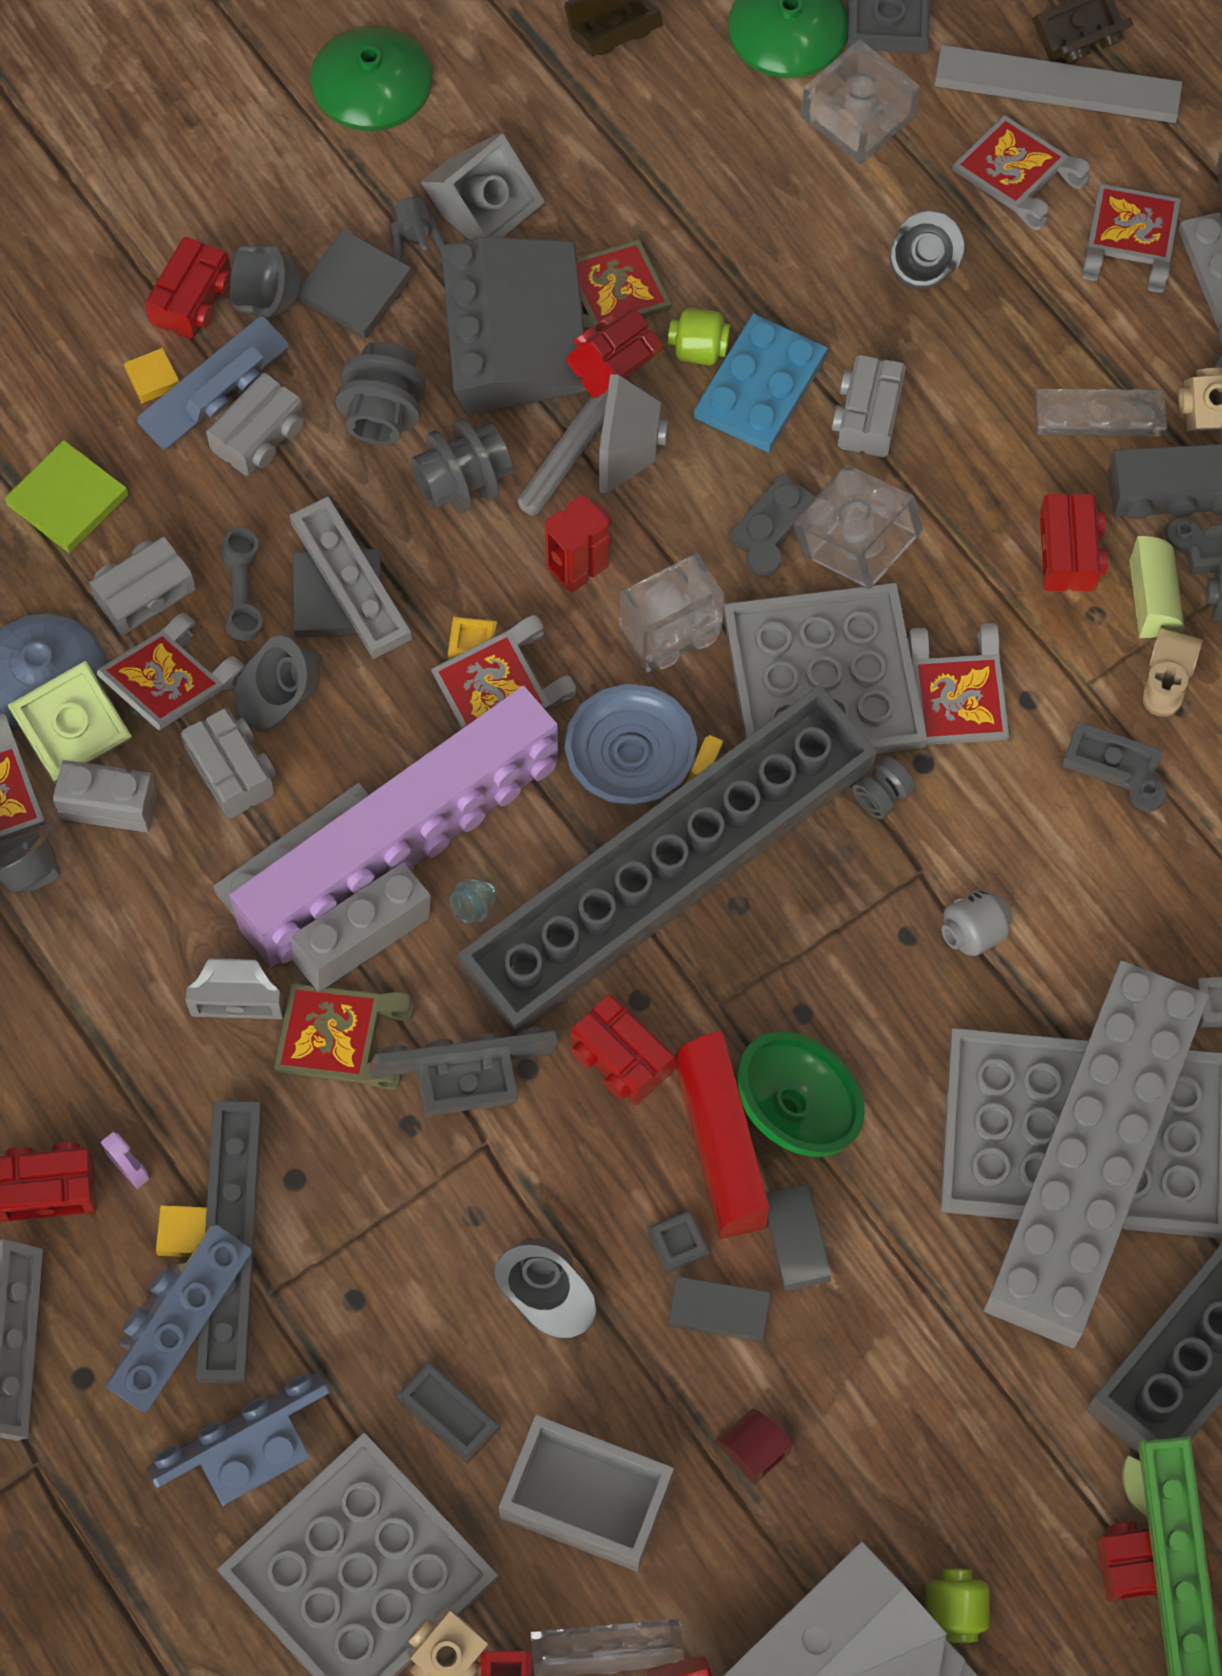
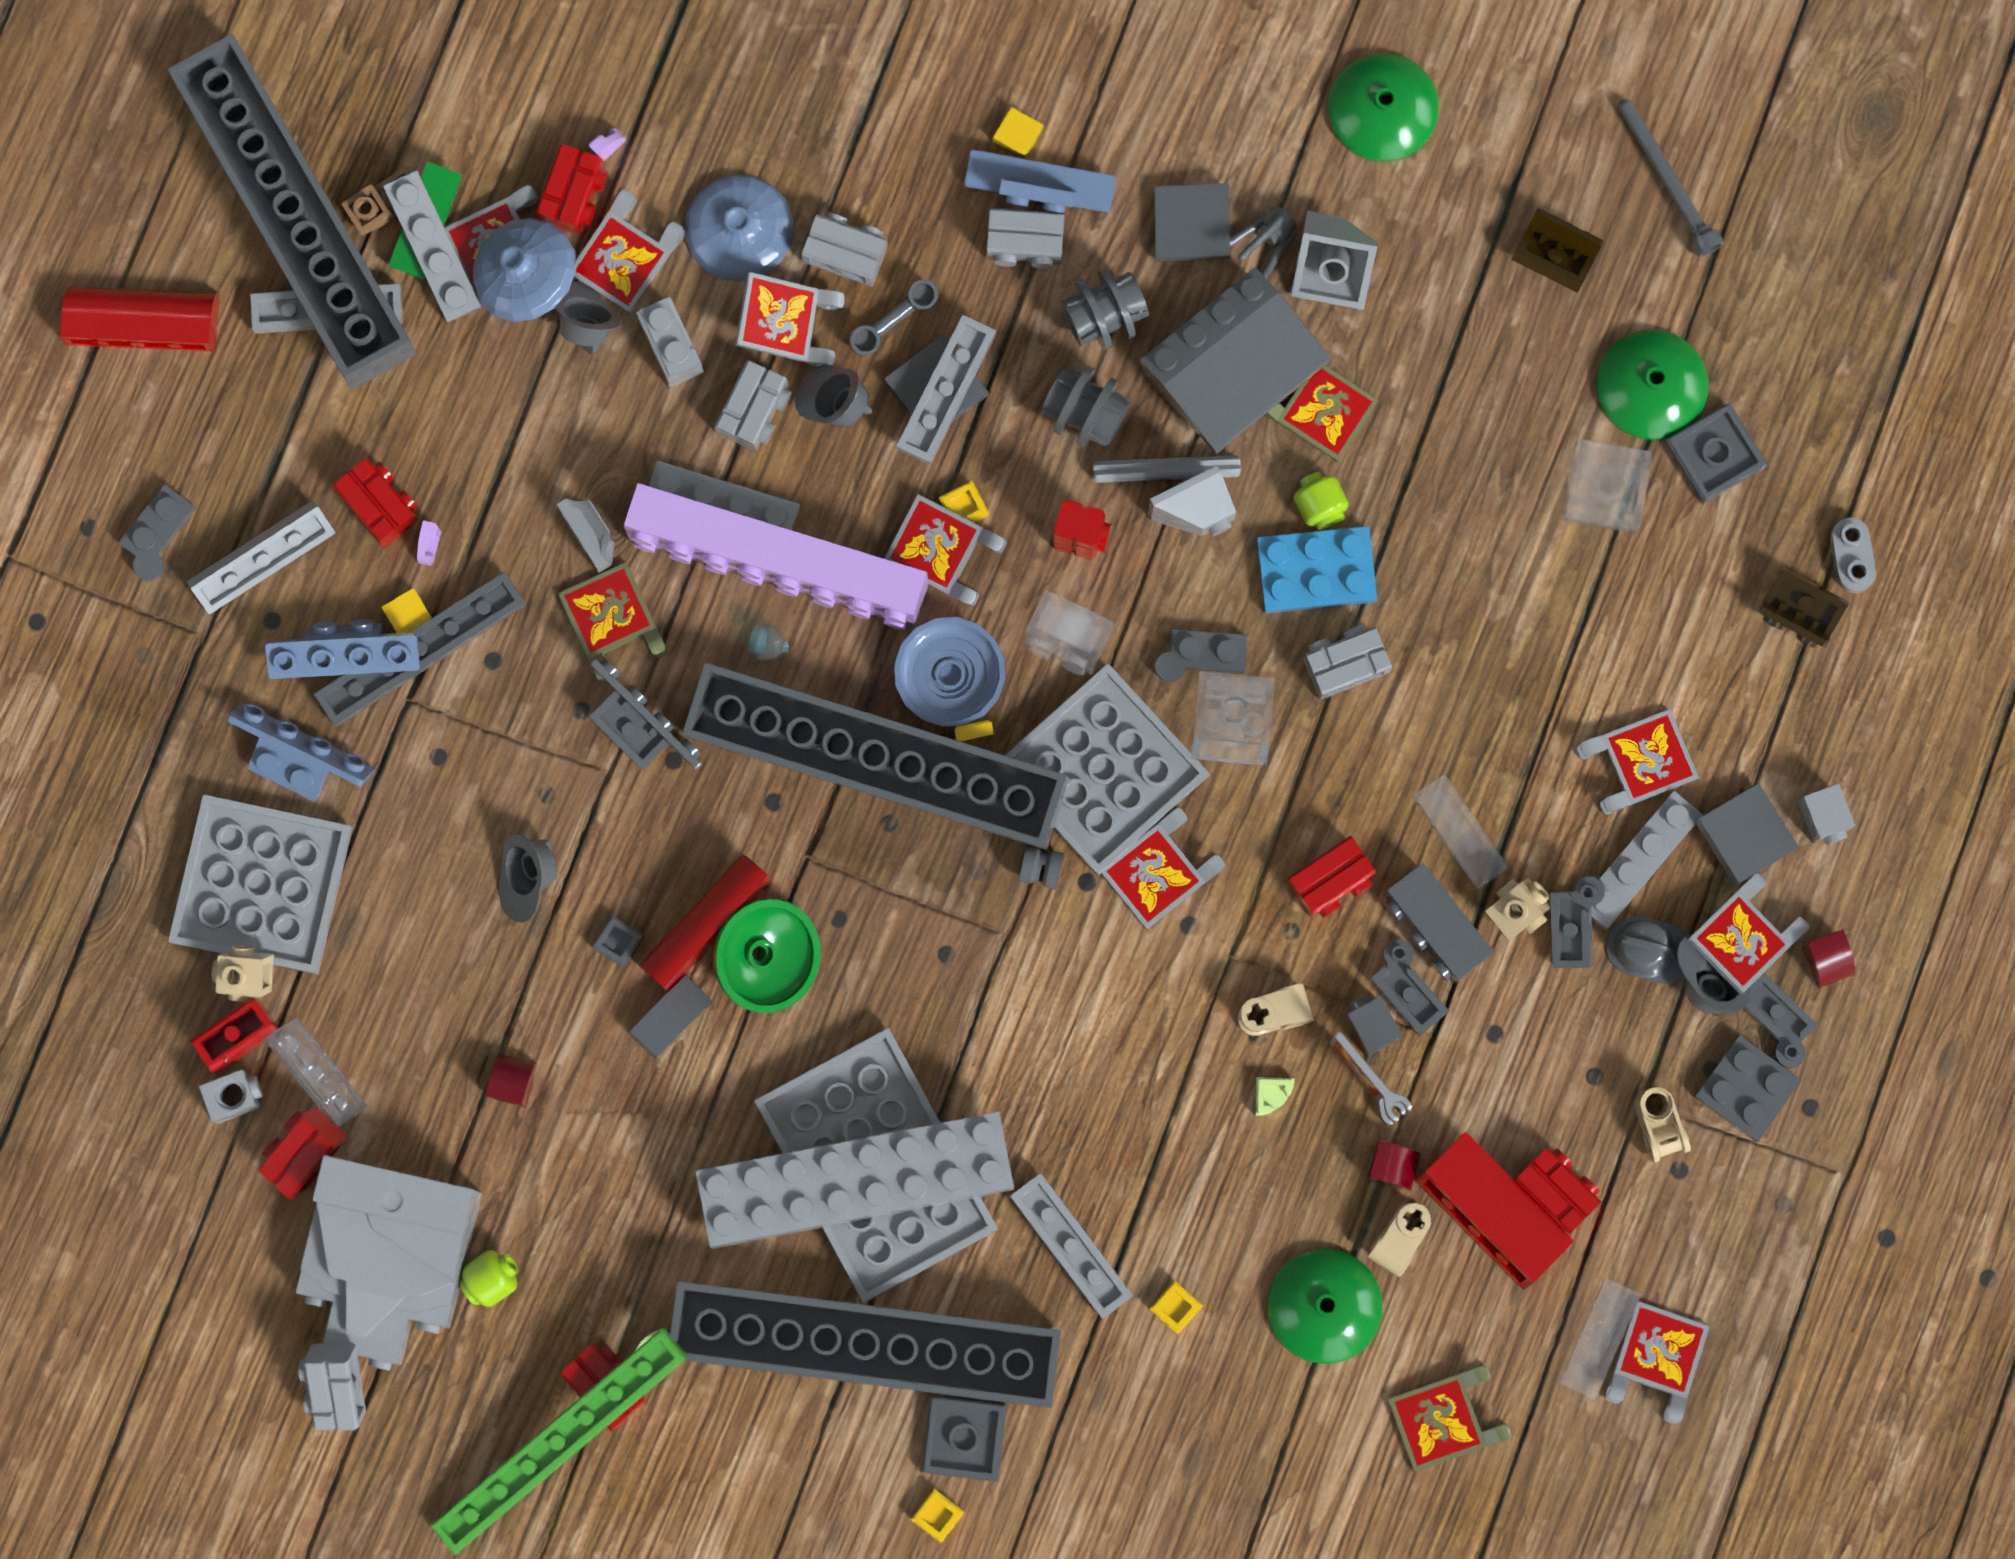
camera: 55 degrees right, 15 degrees up
lime tile [5,440,128,554] -> none
yellowish green tile [8,661,132,783] -> none
red brick [145,236,231,340] -> none
dark grey helmet [230,245,301,318] -> none
light grey brick [291,862,431,993] -> none
dark grey tile [396,1361,501,1464] -> none
light grey piece [499,1415,674,1572] -> none
red brick [566,309,663,398] -> none
red brick [571,994,676,1105] -> none
dark grey tile [668,1276,771,1343] -> none
dark grey helmet [889,210,965,290] -> none
light grey tile [934,45,1182,123] -> none
light grey head [942,889,1012,956] -> none
flag [952,115,1090,230] -> none
dark grey hinge [1062,722,1166,812] -> none
yellowish green brick [1129,536,1185,638] -> none

